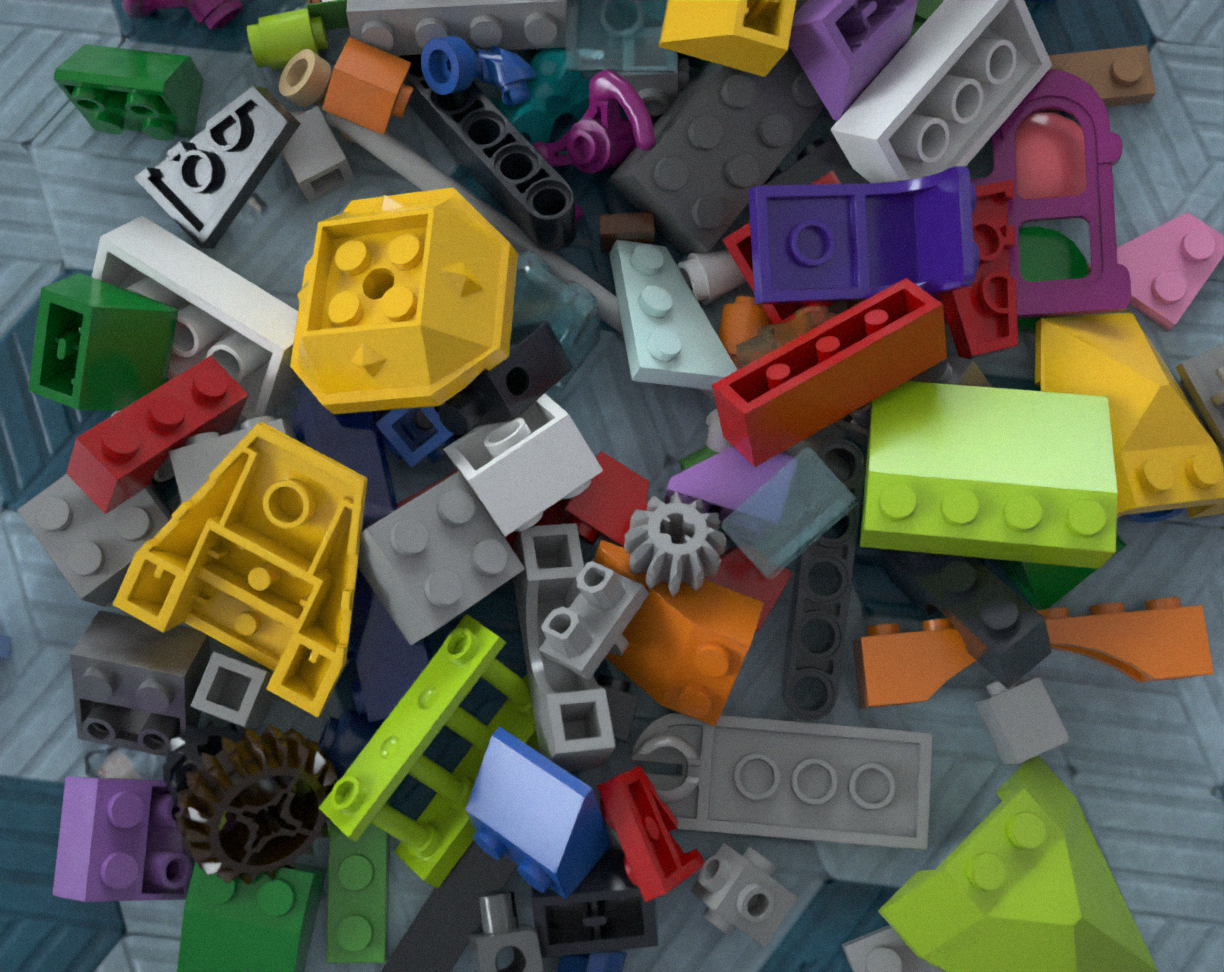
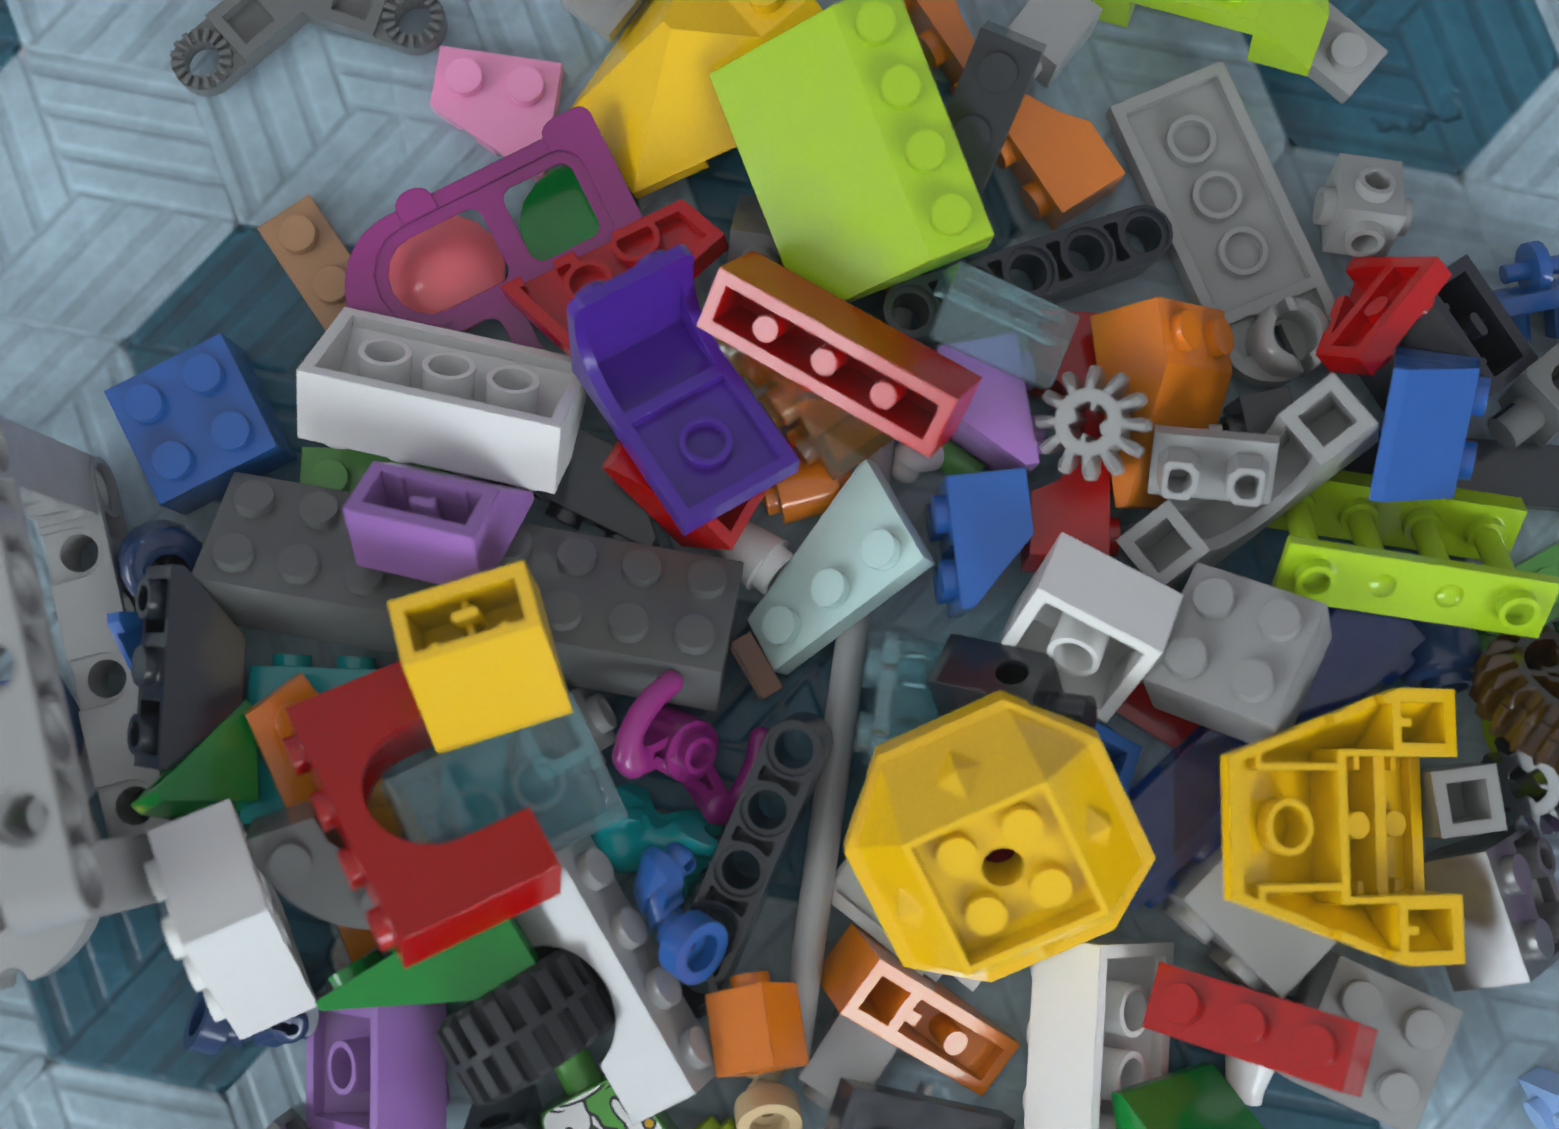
camera: 120 degrees left, 5 degrees up
none -> orange slope [820,923,1021,1097]
none -> blue slope [925,468,1034,619]

